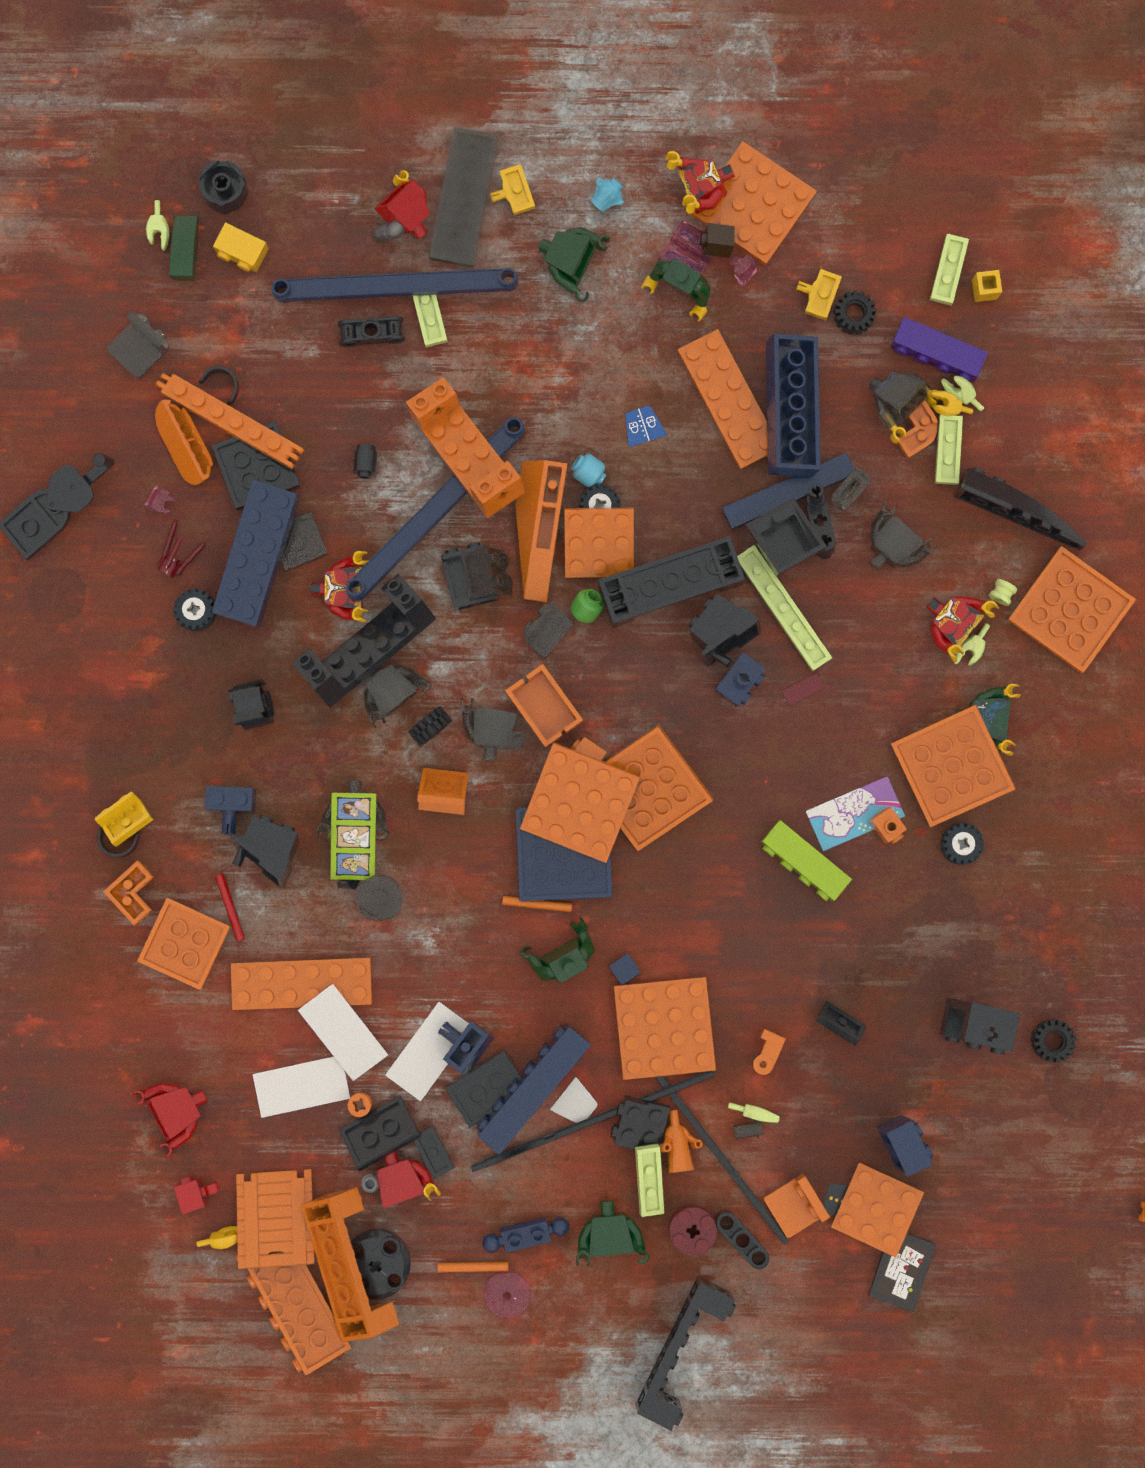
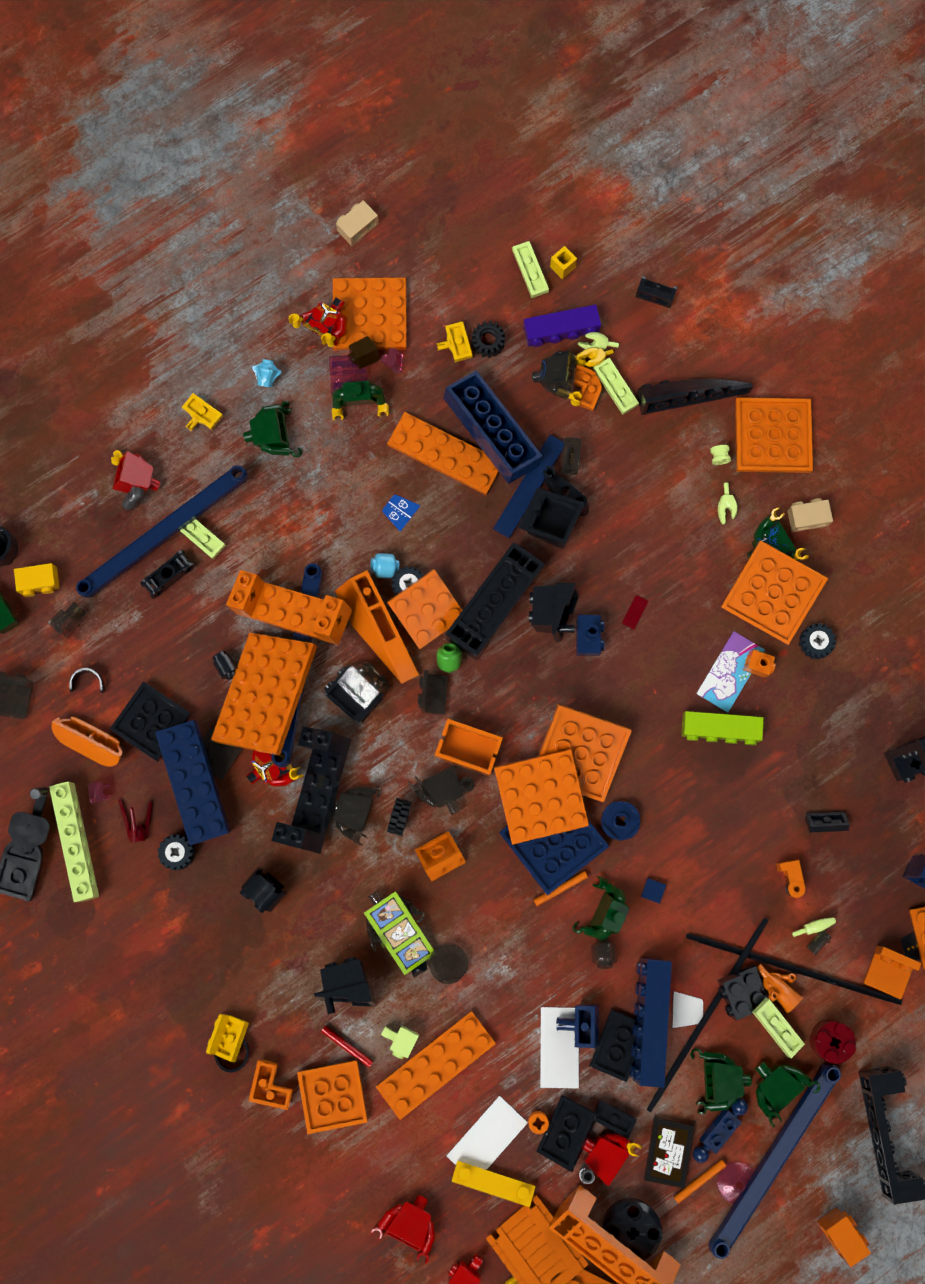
camera: 30 degrees left, 5 degrees down
orange hinge [155,373,304,469] -> none
dark blue brick [205,786,256,834] -> none
white sticker [298,984,388,1081] -> none
clear smoke plate [429,127,498,268] -> none
orange brick [571,737,607,761] -> none
orange plate [613,977,716,1080] -> none
black beam [715,1210,770,1269] -> none
yellowish green plate [737,545,832,672] -> none
clear smoke torso [869,499,940,571] -> none
torso [926,596,999,662] -> none
none -> clear smoke piece [48,602,87,639]
none -> yellowish green brick [49,781,99,902]
none -> orange plate [211,633,317,756]
none -> tan brick [336,200,379,246]
none -> yellowish green brick [381,1025,419,1059]
none -> yellow plate [451,1161,535,1207]
none -> clear smoke head [591,938,618,969]
none -> dark blue plate [600,801,640,841]
none -> black hinge [635,275,677,308]
none -> tile [644,1117,694,1189]
none -> dark green torso [690,1048,752,1114]
none -> dark blue piece [708,1063,841,1259]
none -> tan brick [787,498,833,532]
none -> orange brick [816,1207,871,1267]

